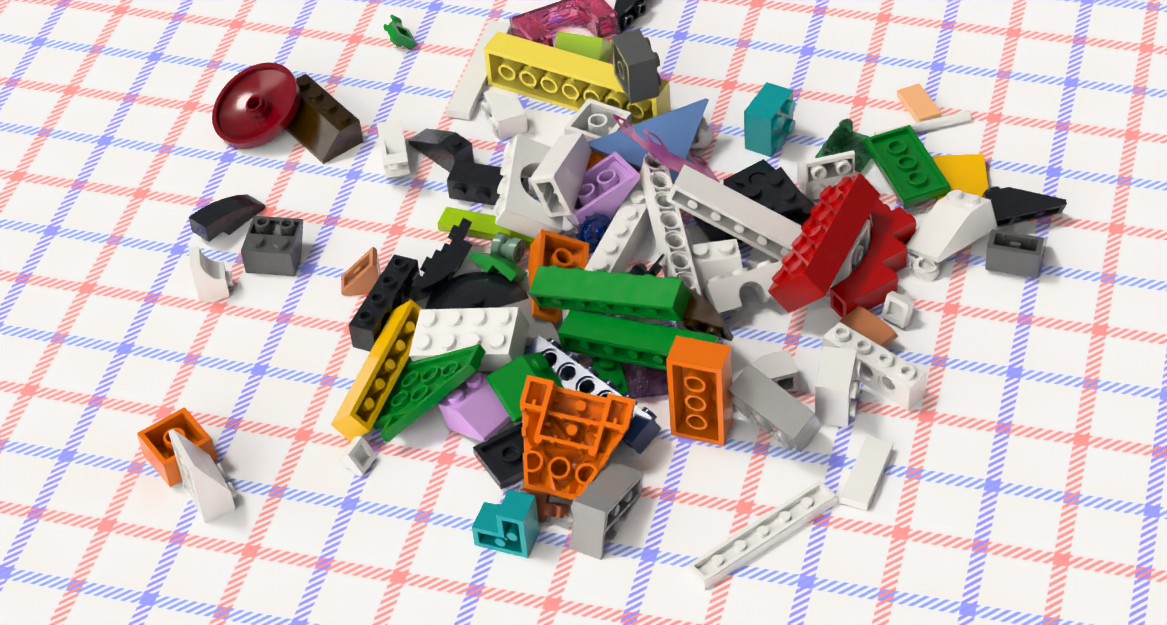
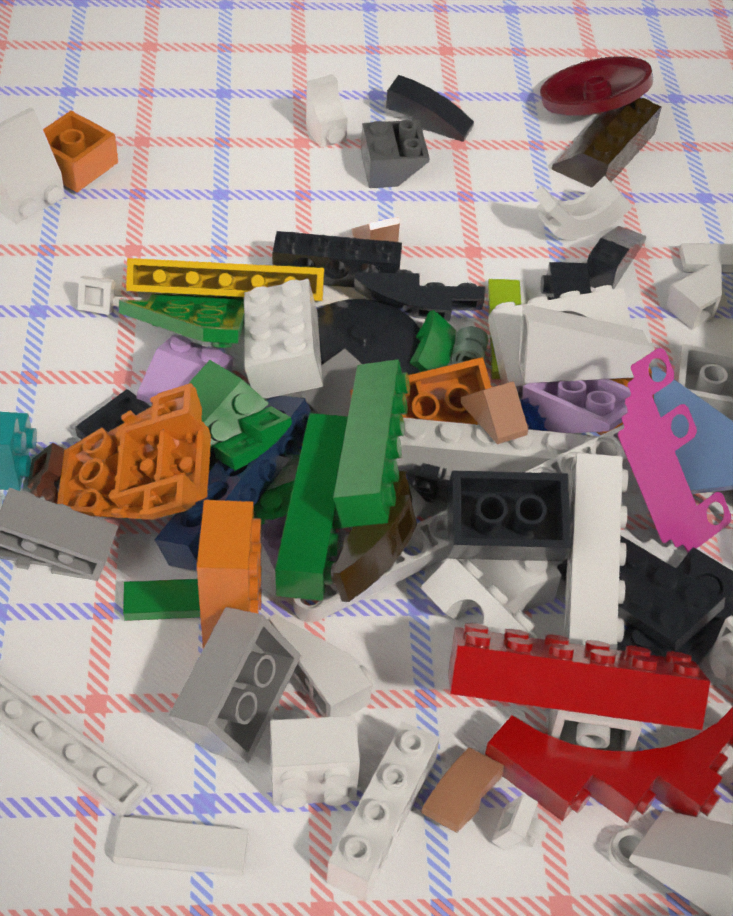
camera: 65 degrees right, 5 degrees up
none -> green tile [123,578,200,621]
none -> green slope [213,406,292,470]
none -> black brick [447,470,572,561]
none -> nougat slope [461,381,528,444]

